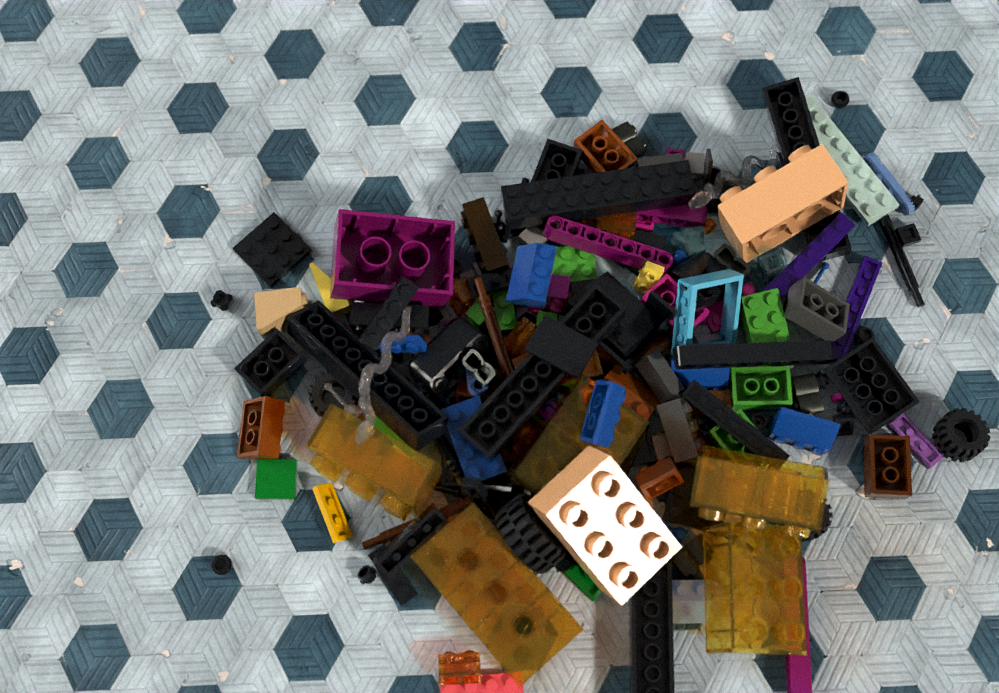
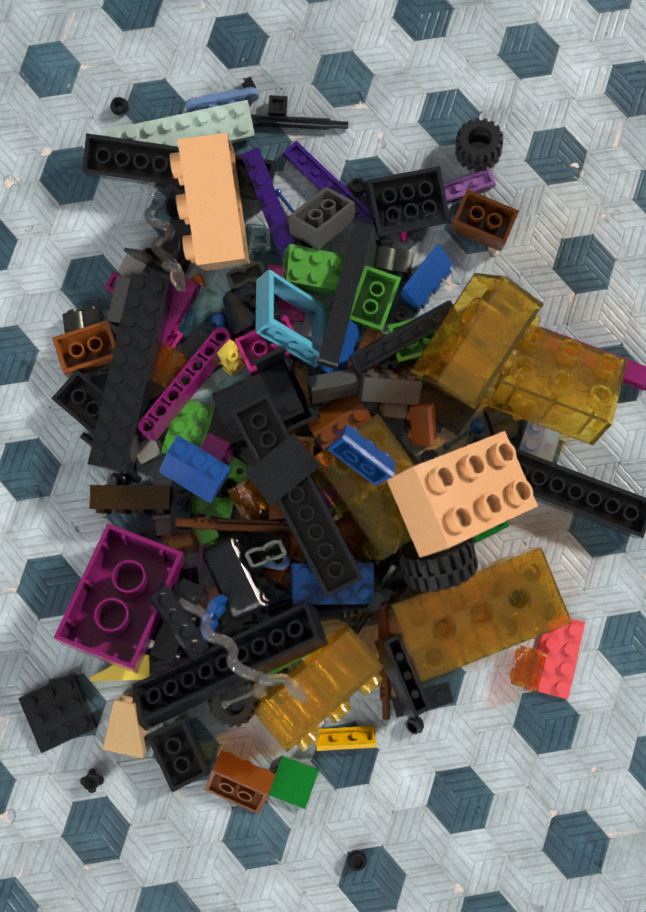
camera: 75 degrees left, 10 degrees up
black plate [832,414,855,436] -> none

